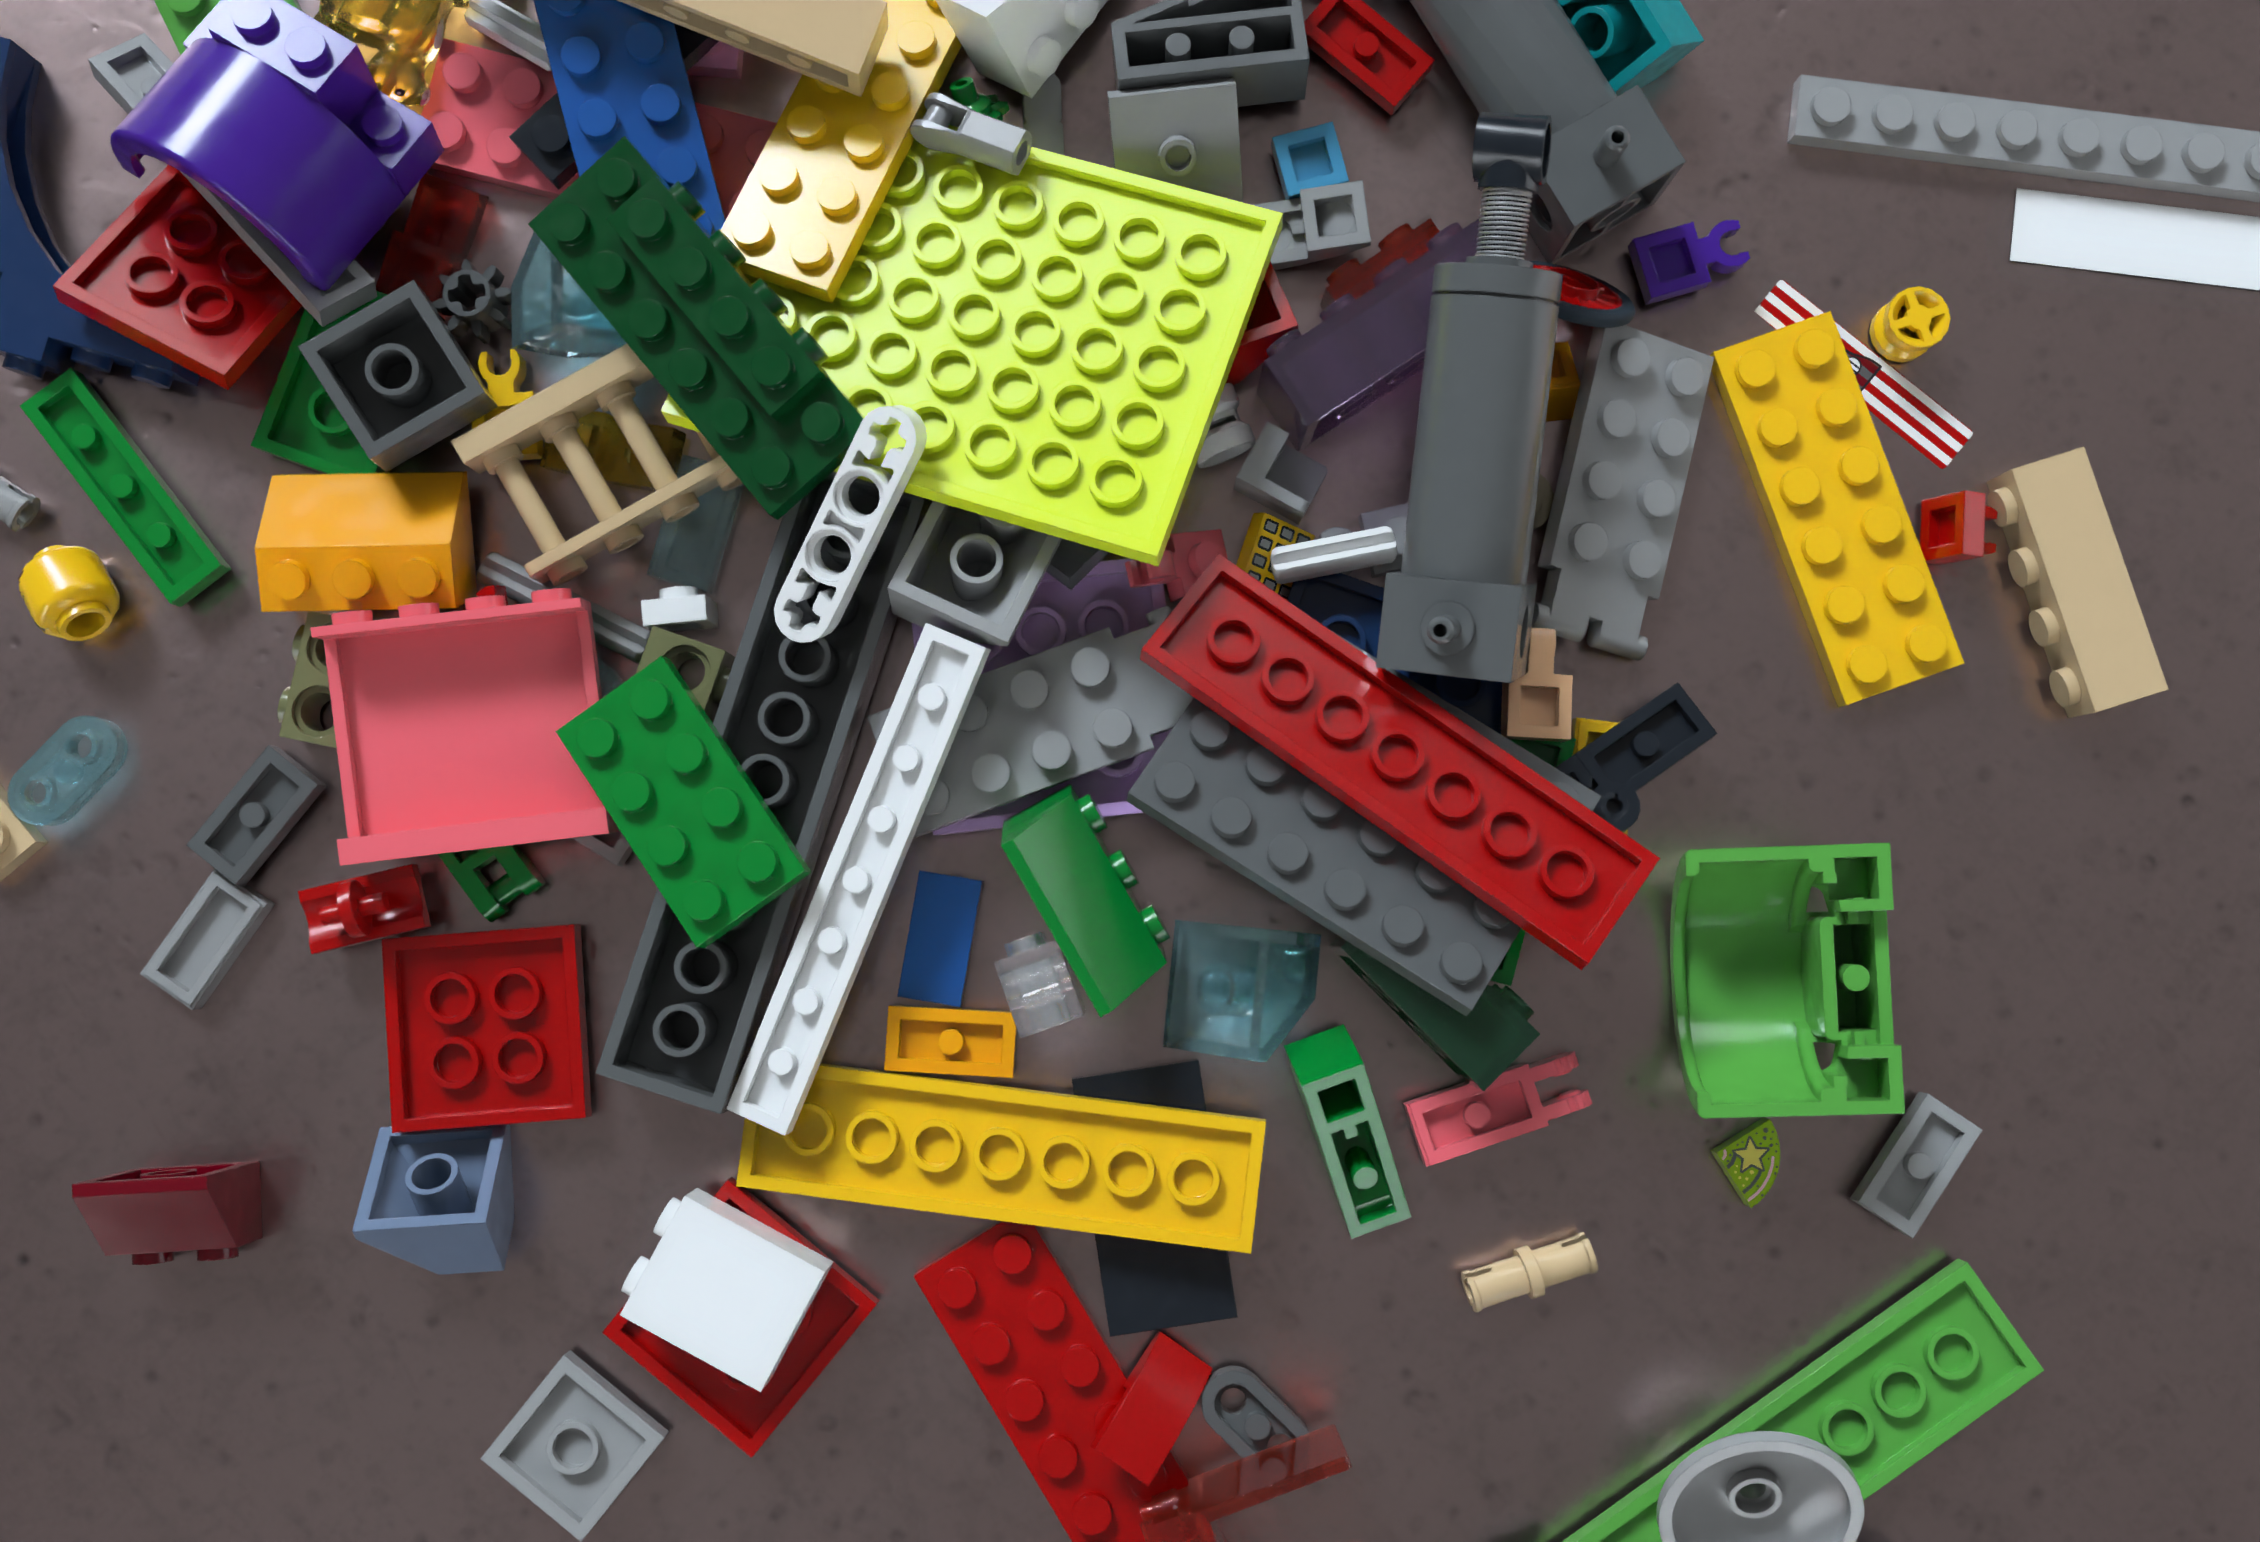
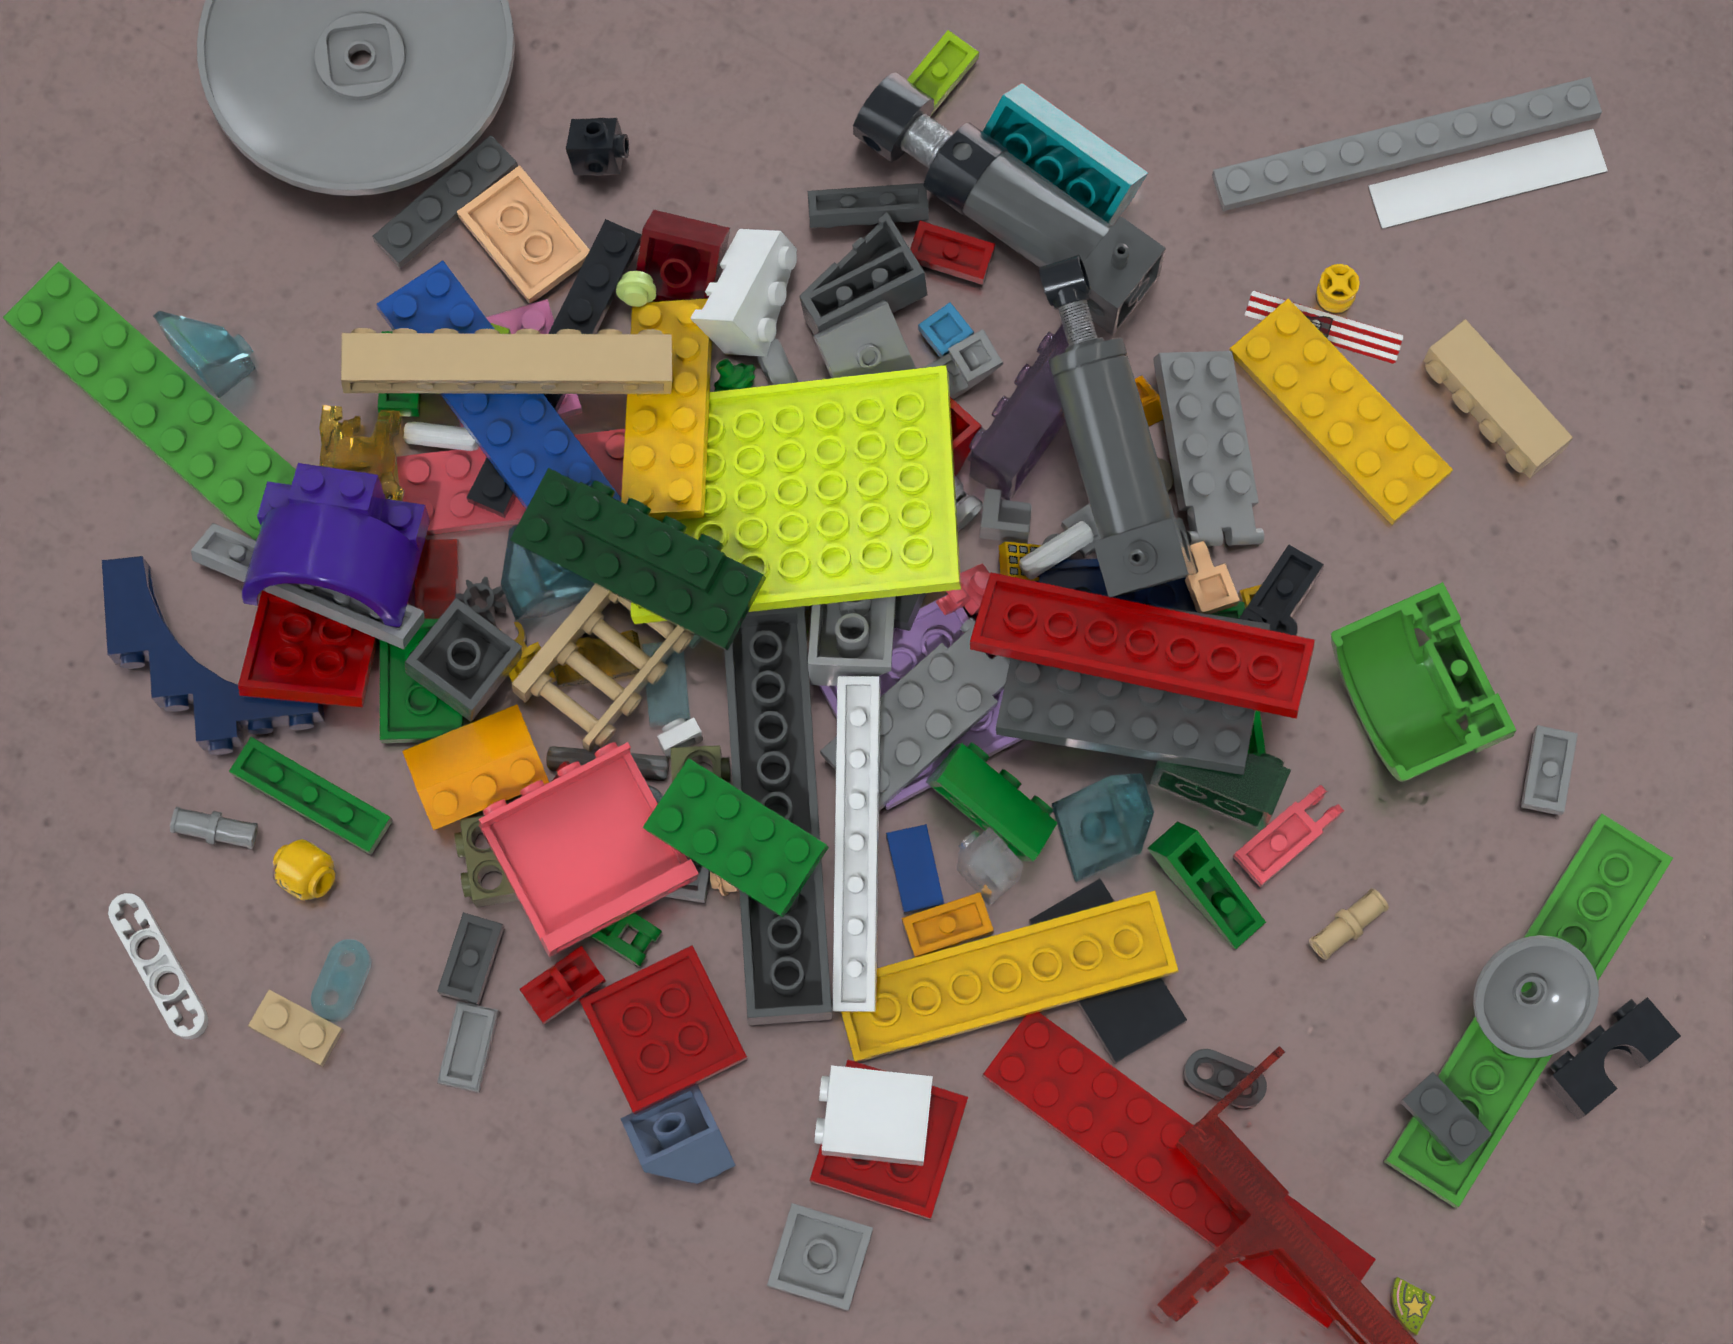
camera: 20 degrees left, 10 degrees down
dark red slope [72,1161,263,1265] -> none
white beam [774,405,927,643] -> none
light grey bar [910,92,1032,175] -> none
red slope [1090,1331,1213,1486] -> none
clear red plate [1320,218,1445,325] -> none
wheel [1531,261,1635,328] -> none
dark purple plate [1627,220,1750,305] -> none
lime tile [1710,1117,1780,1208] -> none
red tile [1920,490,1998,565] -> none

